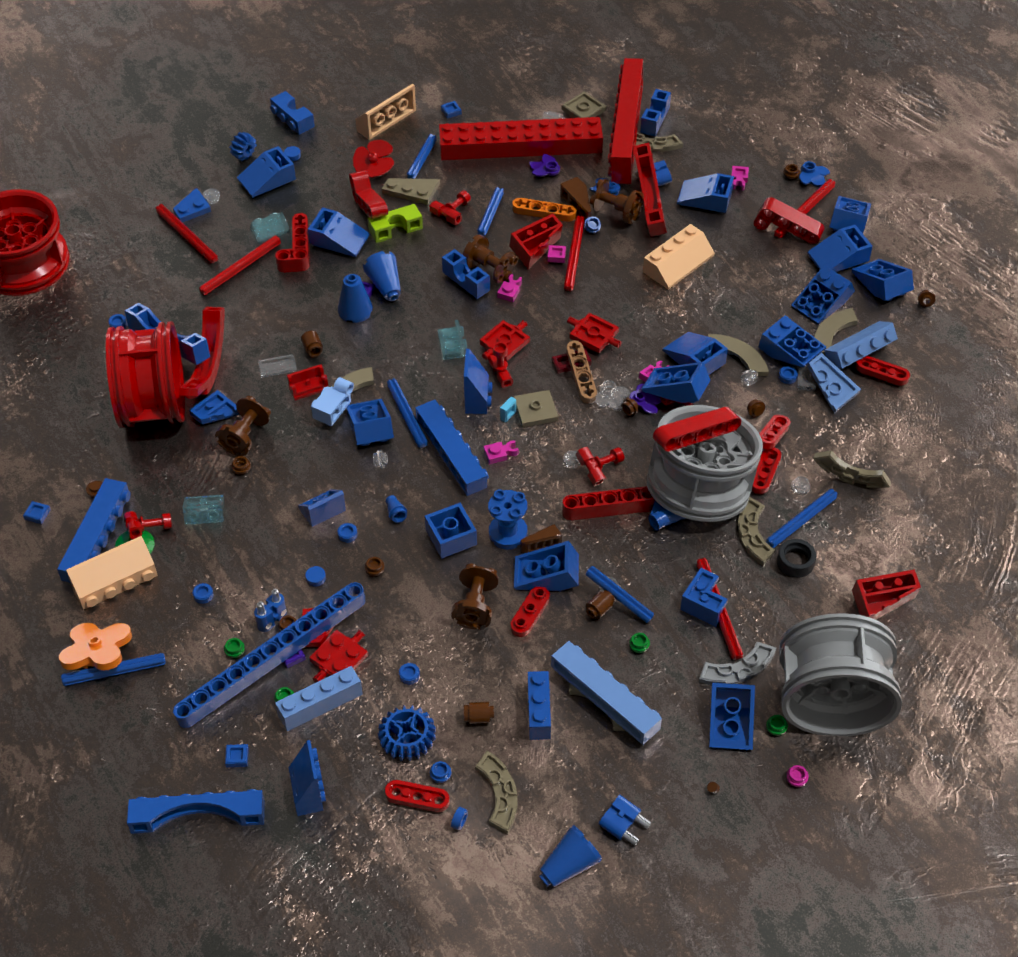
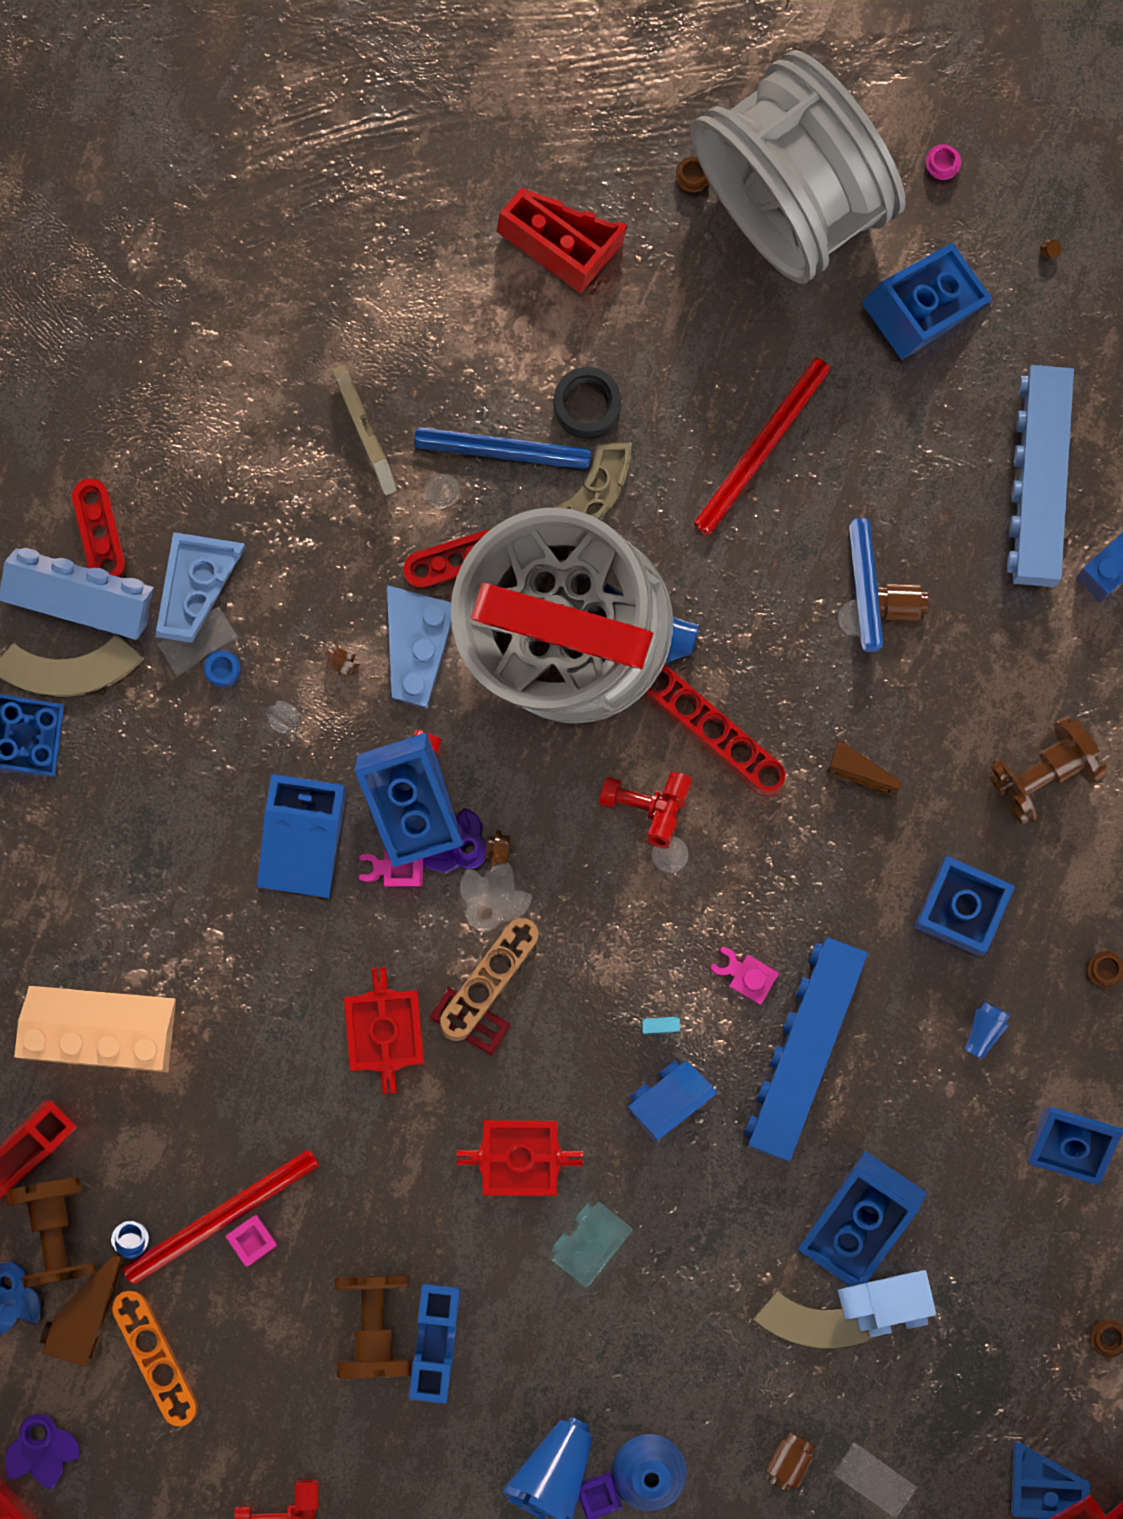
camera: 130 degrees left, 30 degrees up
reddish brown piece [215,395,271,456] -> none
red hinge [287,364,329,401] -> none
blue tile [337,523,358,543] -> none
clear plate [373,450,388,469] -> none
blue axle [387,378,428,448] -> none
blue axle [477,187,504,236] -> none
red bar [488,342,513,388] -> none
blue piece [488,489,528,550] -> none
dark pink plate [497,274,522,302] -> none
red wedge [509,213,563,270] -> none
red plate [511,587,550,637] -> none
dark tan plate [514,390,559,428] -> none
blue slope [514,541,579,591] -> none
green plate [629,633,650,653] -> none
blue panel [680,568,728,627] -> none
light grey tile [699,642,777,685] -> none
dark tan tile [708,334,769,377] -> none
blue slope [758,315,827,367] -> none
red plate [759,415,791,450] -> none
green plate [766,715,788,736] -> none

